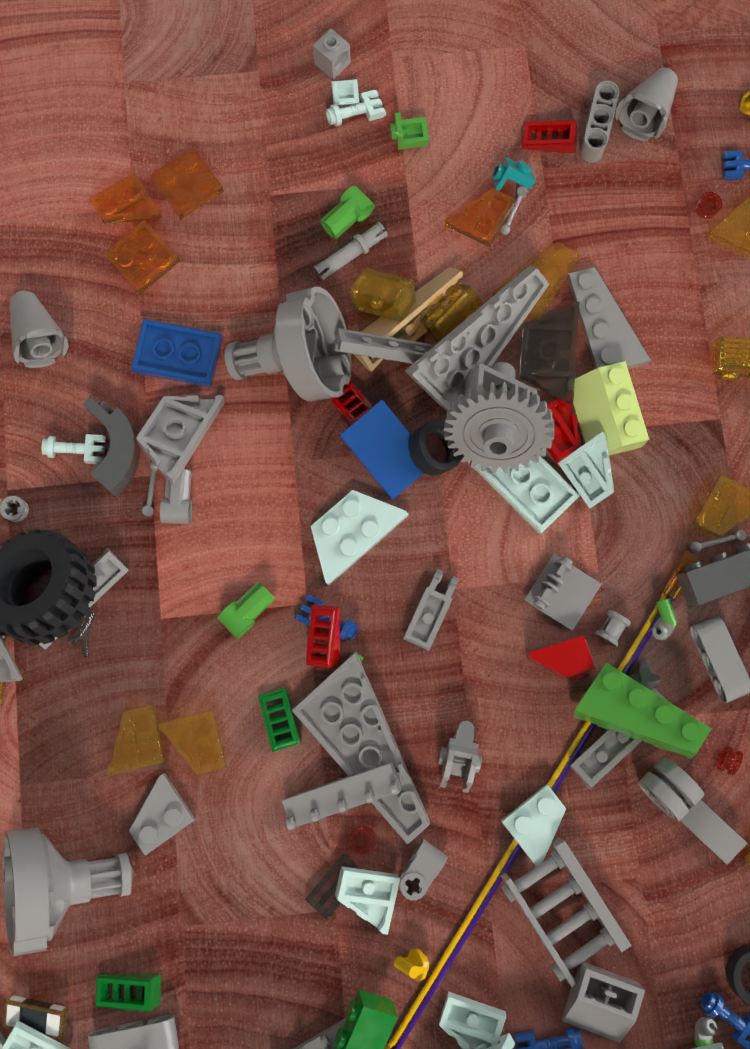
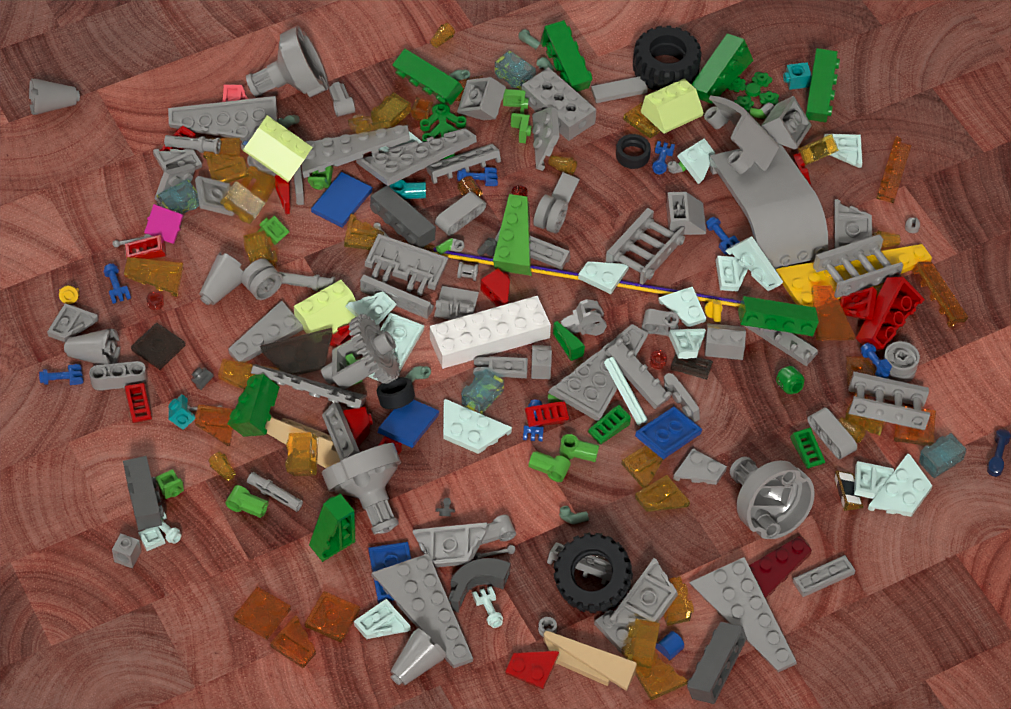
camera: 115 degrees left, 25 degrees down
clear yellow brick [420,283,484,343] -> none
none -> blue hinge [39,364,83,385]
none -> light grey wing [47,303,99,342]
none -> dark grey wedge [123,456,164,531]
none -> clear smoke tile [131,322,186,370]
none -> dark grey plate [191,367,214,390]
none -> light grey cone [199,252,245,305]
none -> clear yellow cone [208,451,236,481]
none -> green wedge [227,374,280,437]
none -> light grey wheel [241,259,283,300]
none -> light grey pin [279,272,336,291]
none -> green wedge [309,494,356,562]
none -> red slope [343,407,373,447]
none -> light aqua wing [354,599,411,639]
none -> light grey hinge [360,275,434,319]
none -> light grey hinge [365,234,448,296]
none -> light grey wing [371,553,473,668]
none -> sand green arm [404,366,431,383]
none -> white brick [430,296,551,369]
none -> dark grey plate [435,498,455,516]
none -> clear light blue brick [461,368,504,414]
none -> light grey slope [531,345,552,379]
none -> green slope [553,321,585,361]
none -> bright green piece [559,434,599,462]
none -> sand green arm [559,506,589,524]
none -> light aqua axle [604,357,648,426]
none -> blue tile [635,407,703,460]
none -> light aqua wing [658,286,706,327]
none -> light grey hinge [664,373,700,422]
none -> light grey slope [705,323,746,360]
none -> green head [776,366,805,394]

